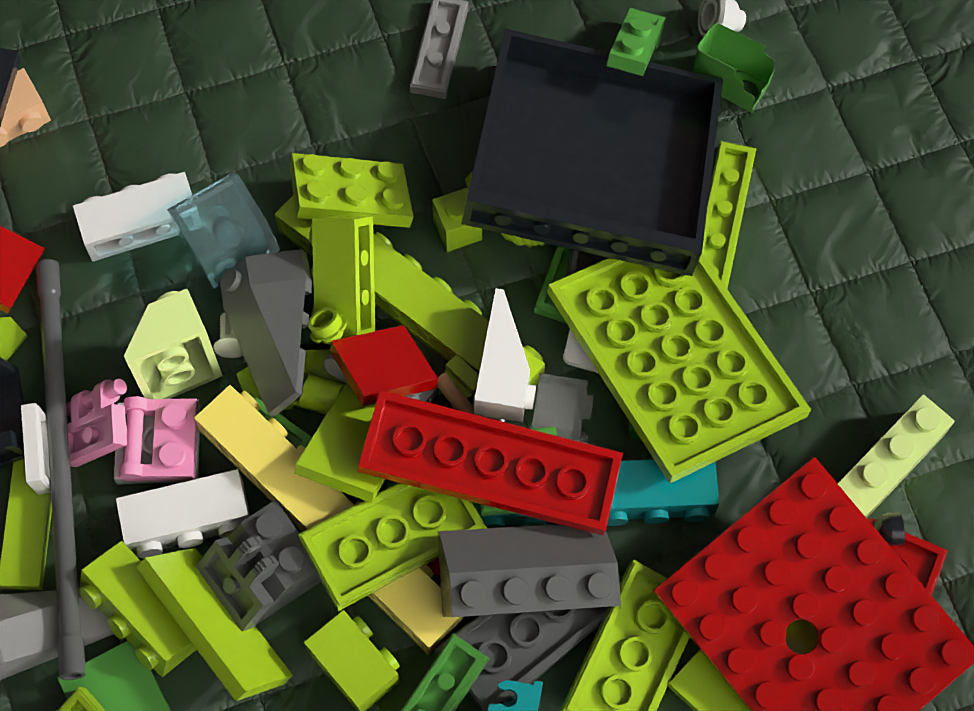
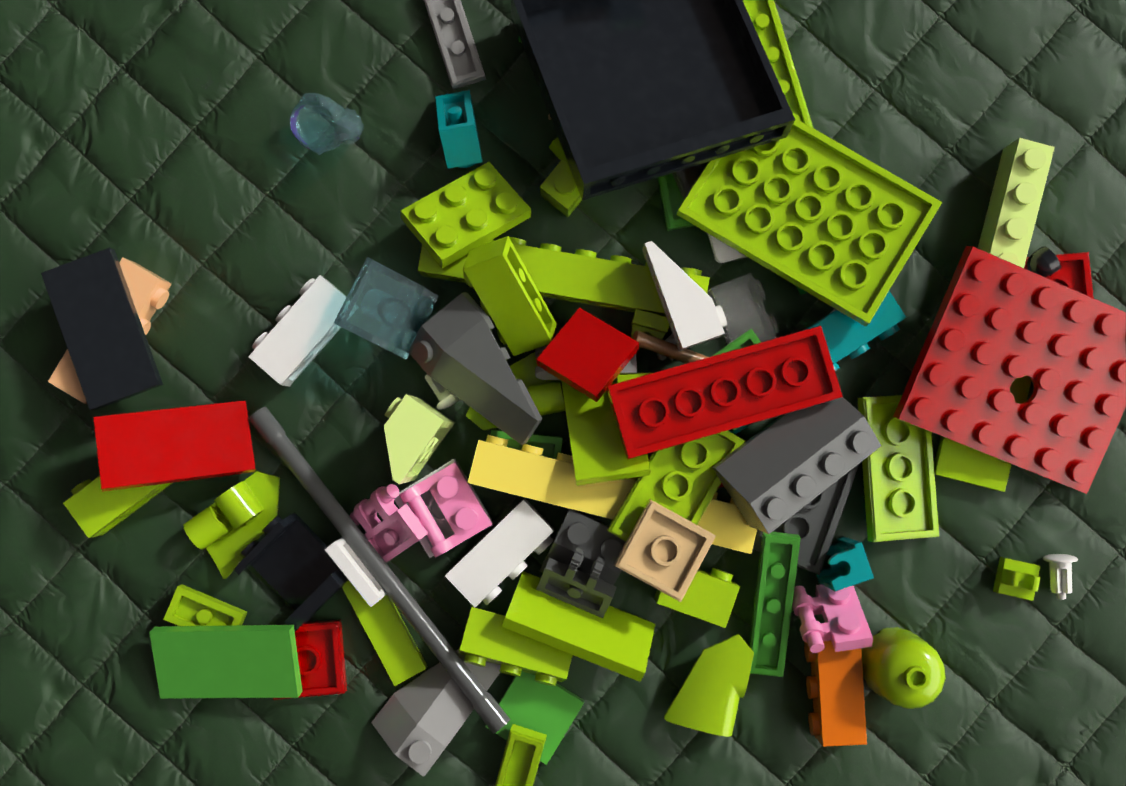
camera: 25 degrees left, 20 degrees up
lime plate [308,307,347,344] -> none
none -> clear light blue hair [290,93,364,155]
none -> teal slope [435,90,483,169]
none -> tan tile [614,499,716,602]

